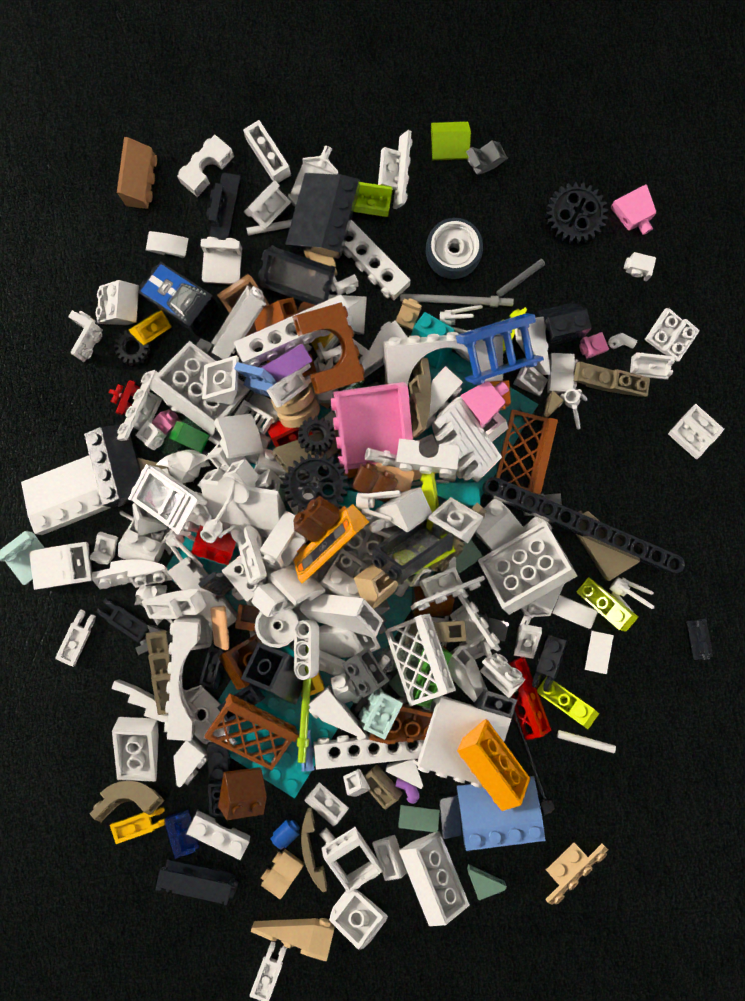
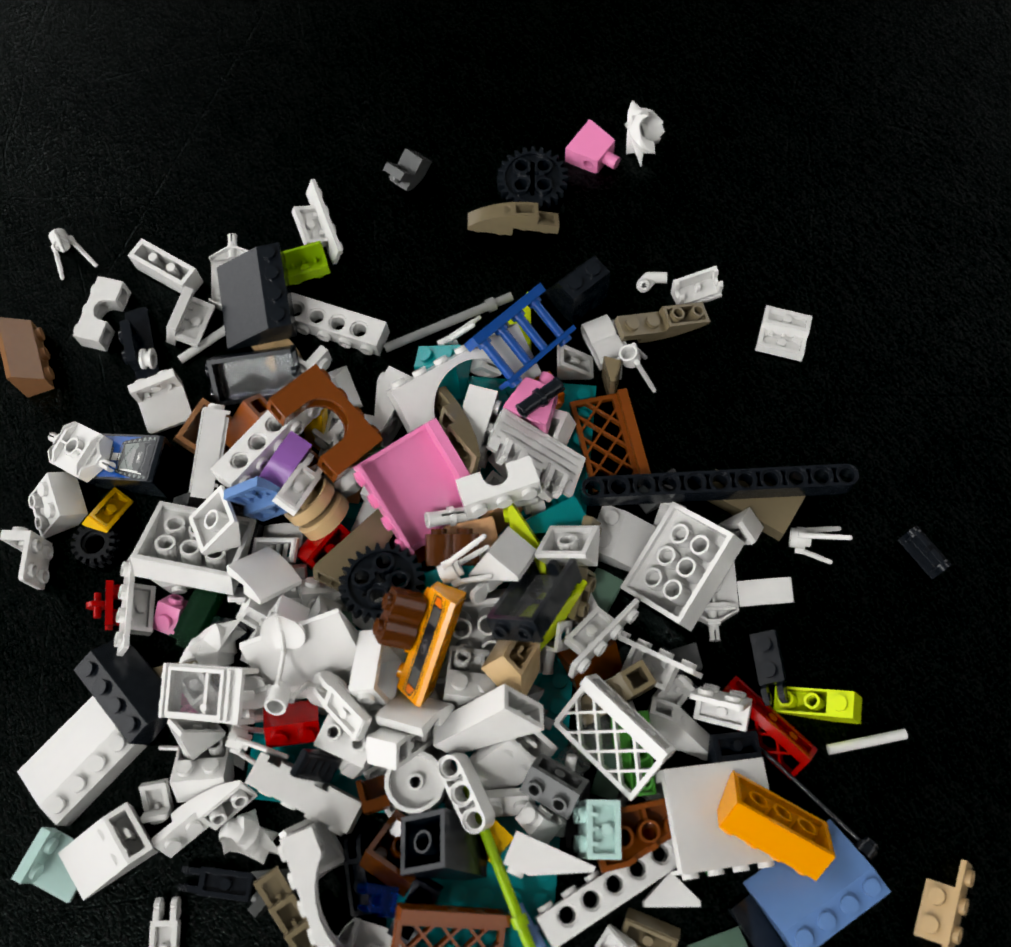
camera: 25 degrees left, 15 degrees down
white bracket [136,420,167,450] -> none
white slope [142,589,206,619] -> none
white slope [146,231,188,258] -> none
green slope [169,421,210,453] -> none
light nougat slope [210,606,230,650] -> none
black tyre [298,416,335,455] -> none
medium lavender arm [395,778,419,804] -> none
tan bracket [396,298,421,331] -> none
white wheel [426,218,483,279] -> none
lime slope [431,122,471,160] -> none
dark grey bar [496,259,545,298] -> none
white slope [514,624,542,659] -> none
white slope [515,317,550,375] -> none
neon yellow slope [577,577,638,632] -> none
bright pink bracket [579,332,609,359] -> none
white hinge [585,631,613,674] -> none
white brick [624,252,656,281] -> none
white slope [645,308,700,361] -> none
none -> white plate [47,421,116,483]
none -> white plant [49,228,98,280]
none -> white bush [138,348,157,369]
none -> clear blue hinge [357,883,399,918]
none -> dark tan slope [467,202,559,236]
none -> black pin [515,377,565,418]
none -> white hair [624,100,665,167]
none -> white slope [718,507,764,545]

